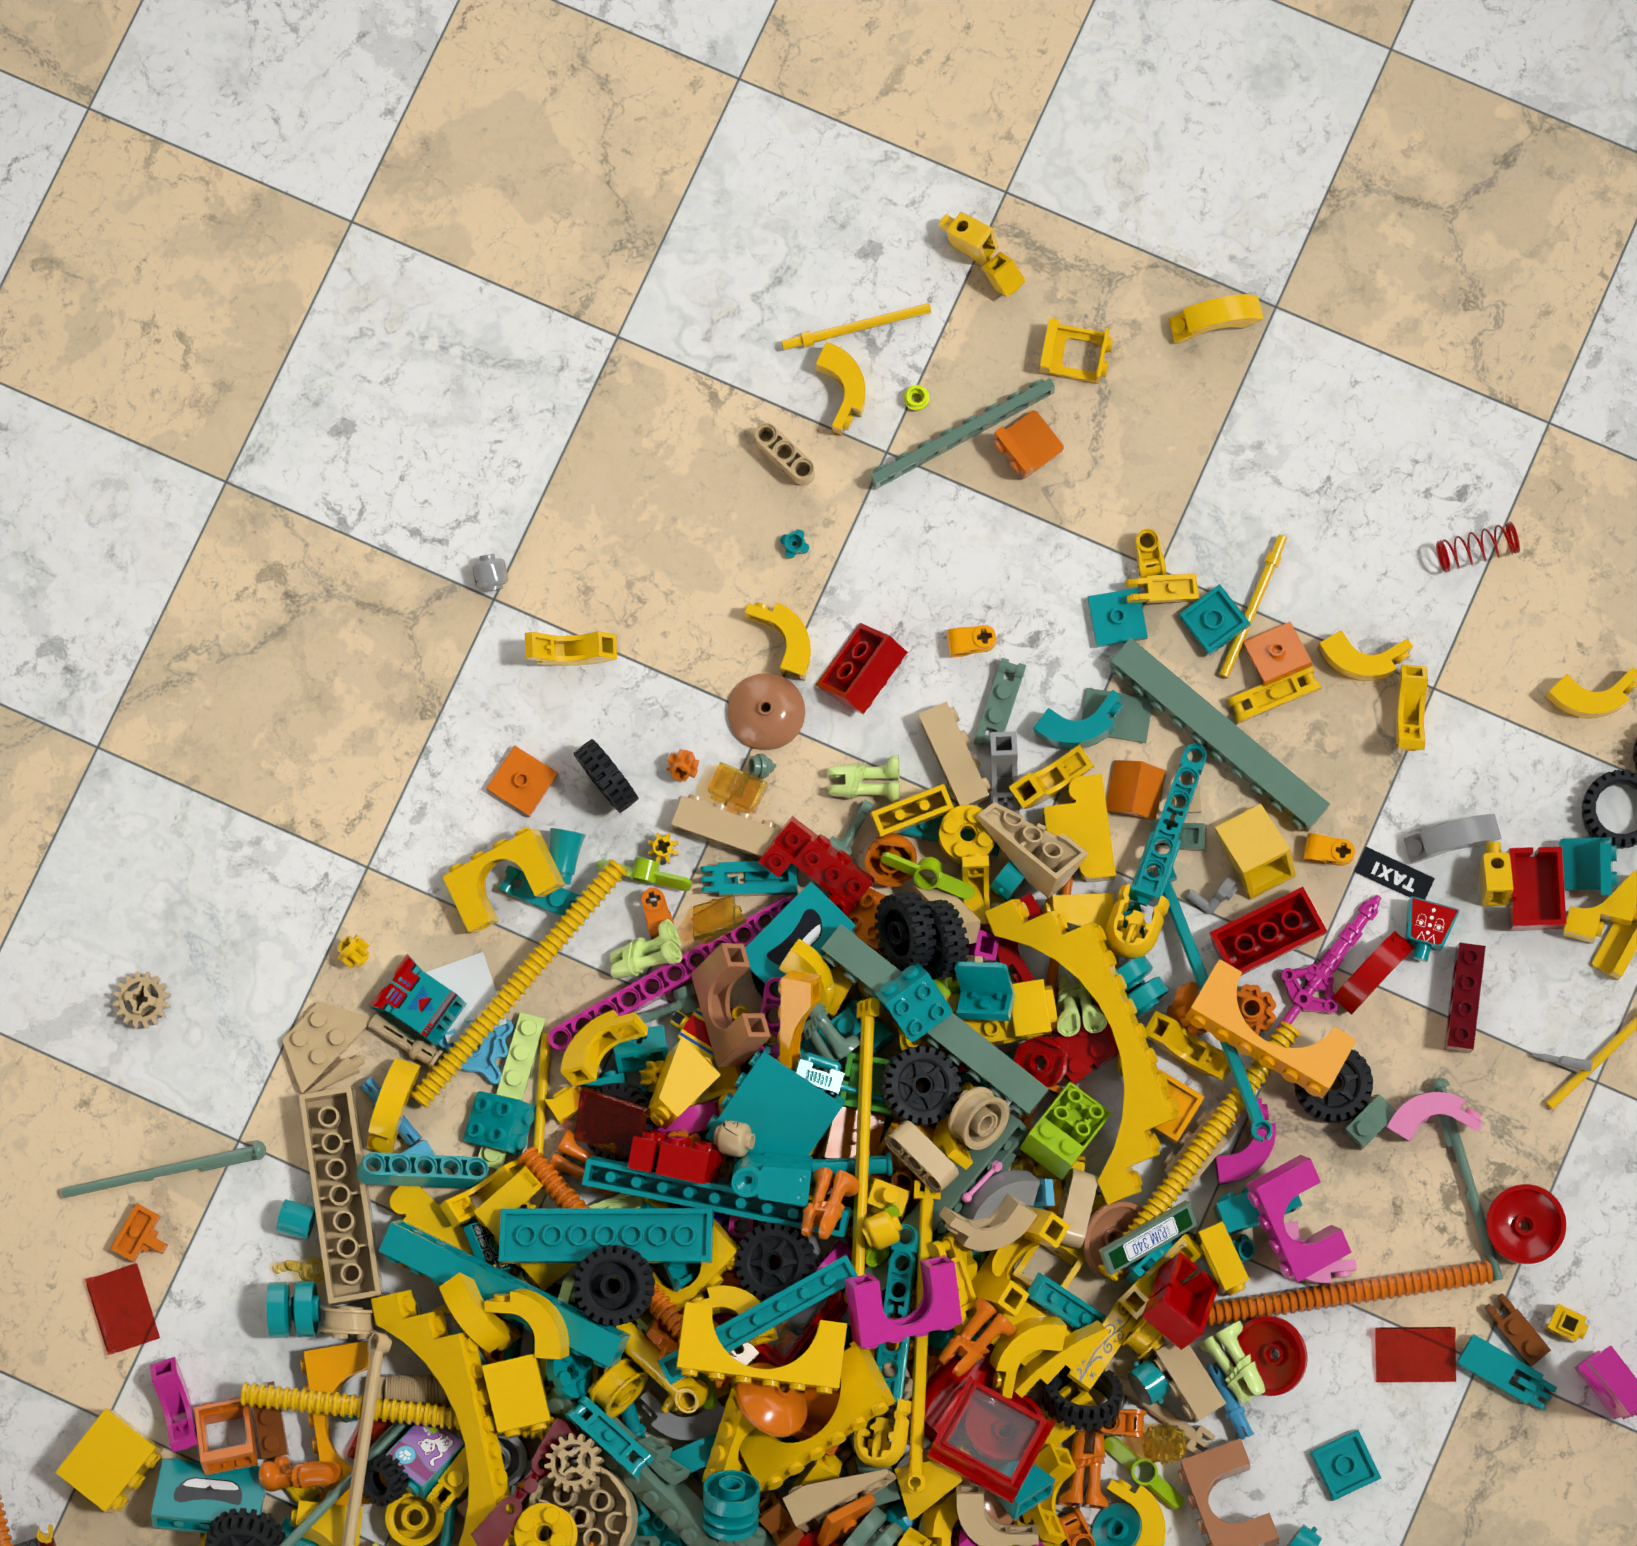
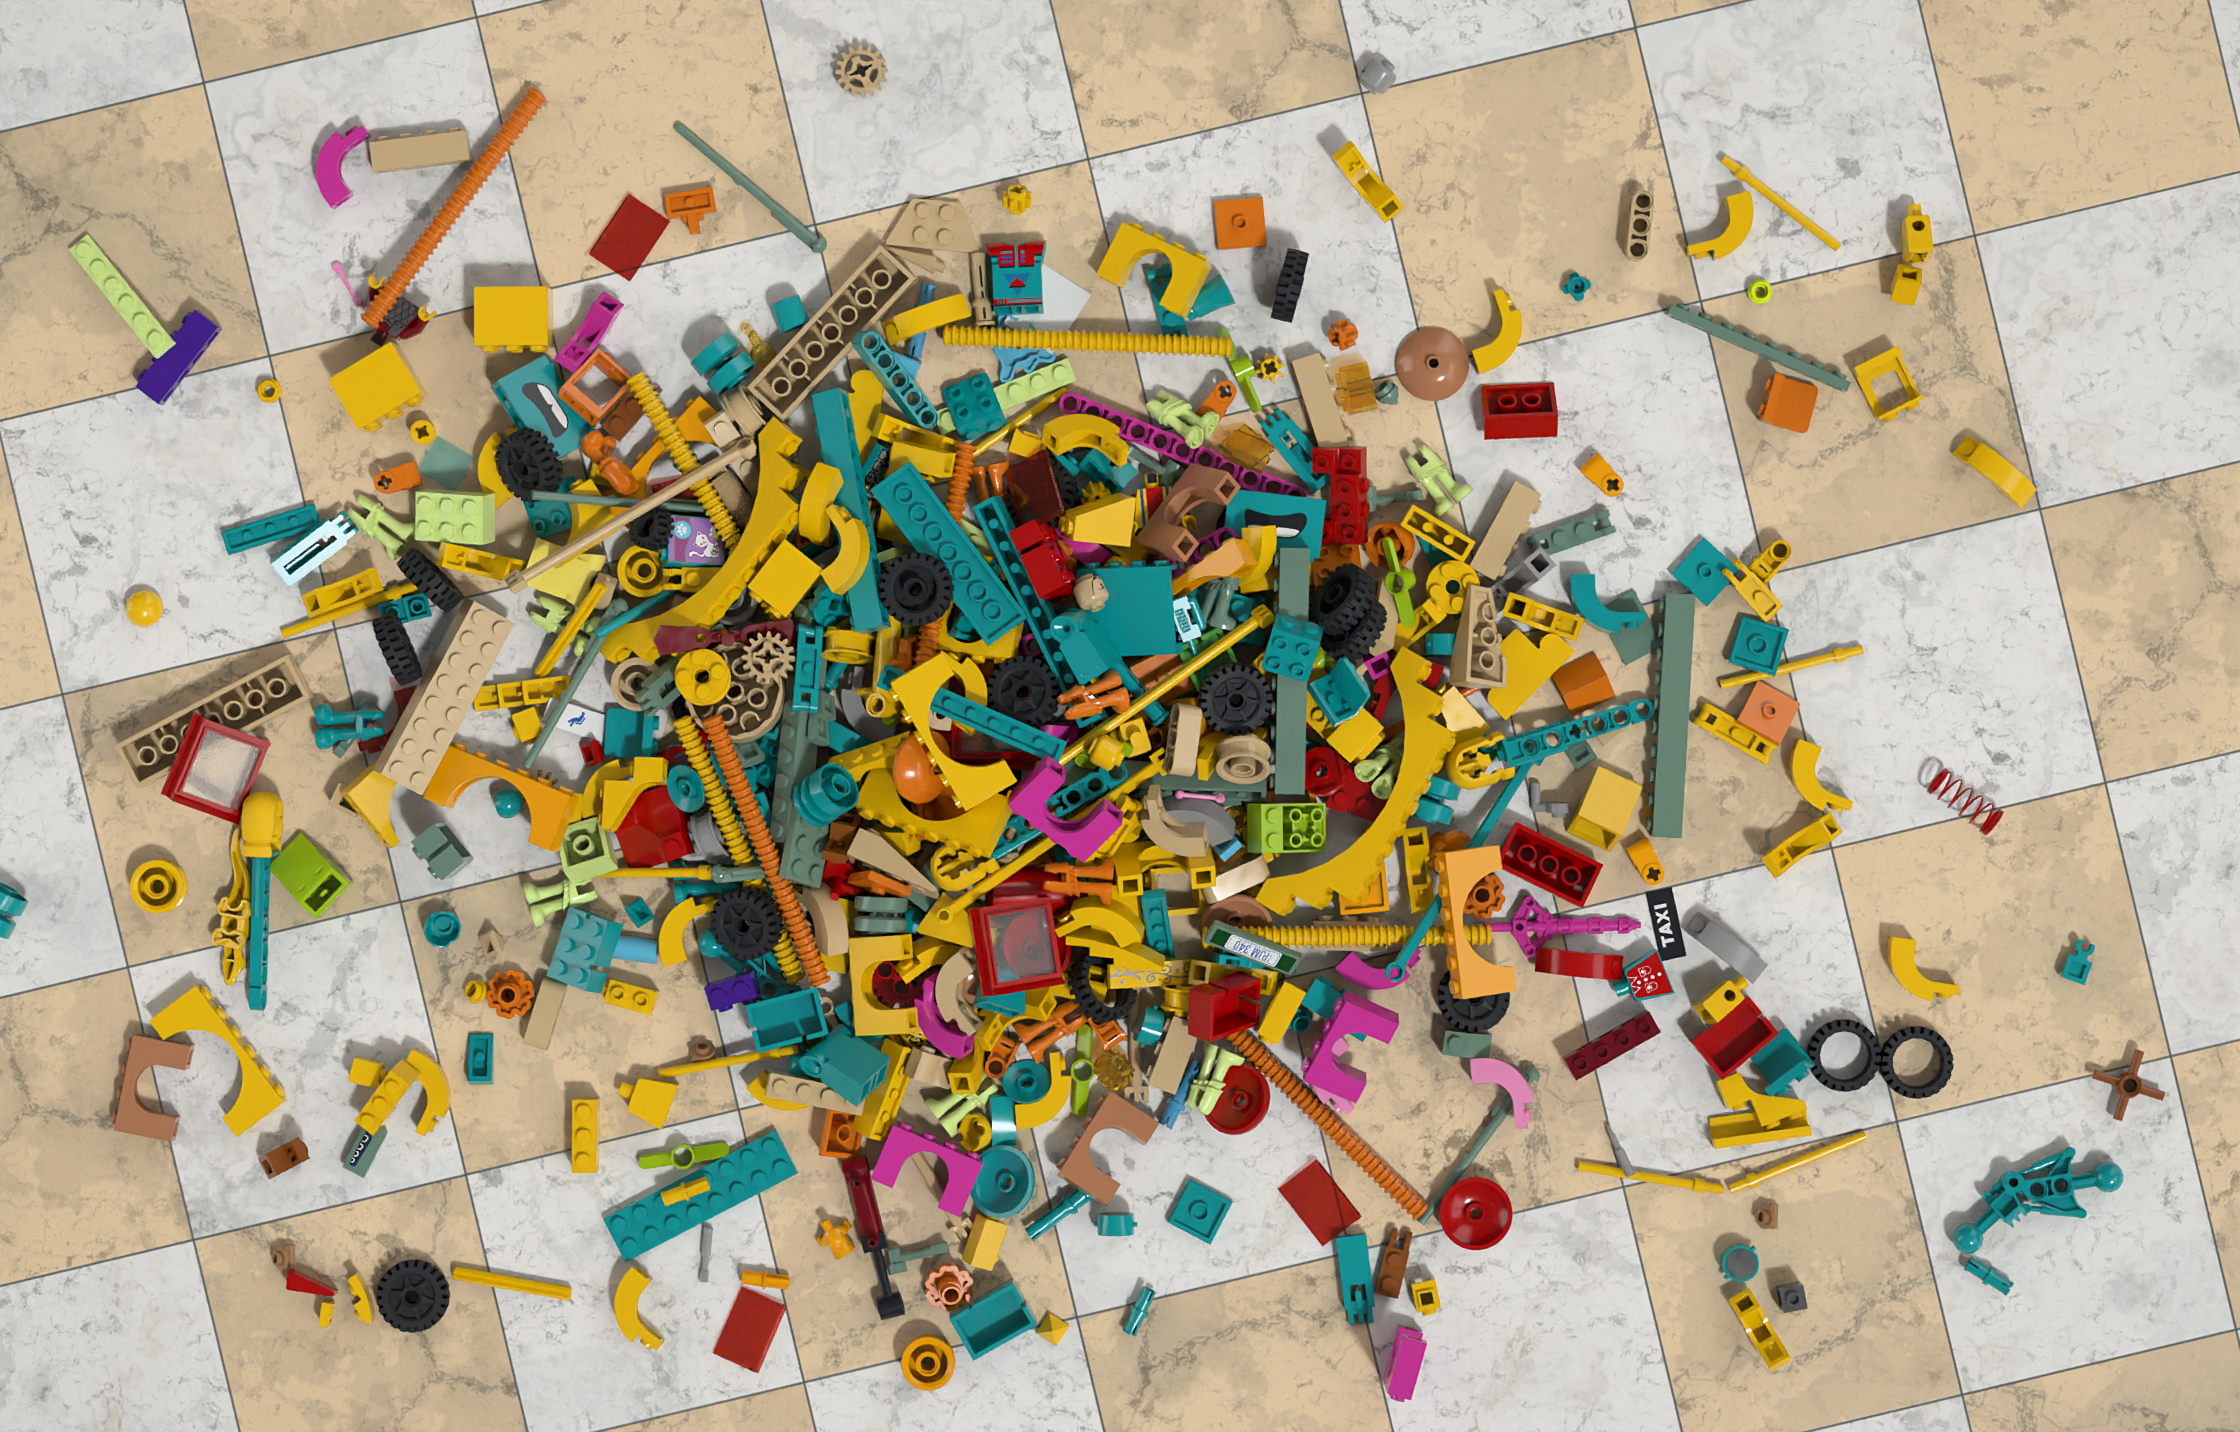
camera: 45 degrees right, 10 degrees up
none -> tan plate [703,410,760,500]

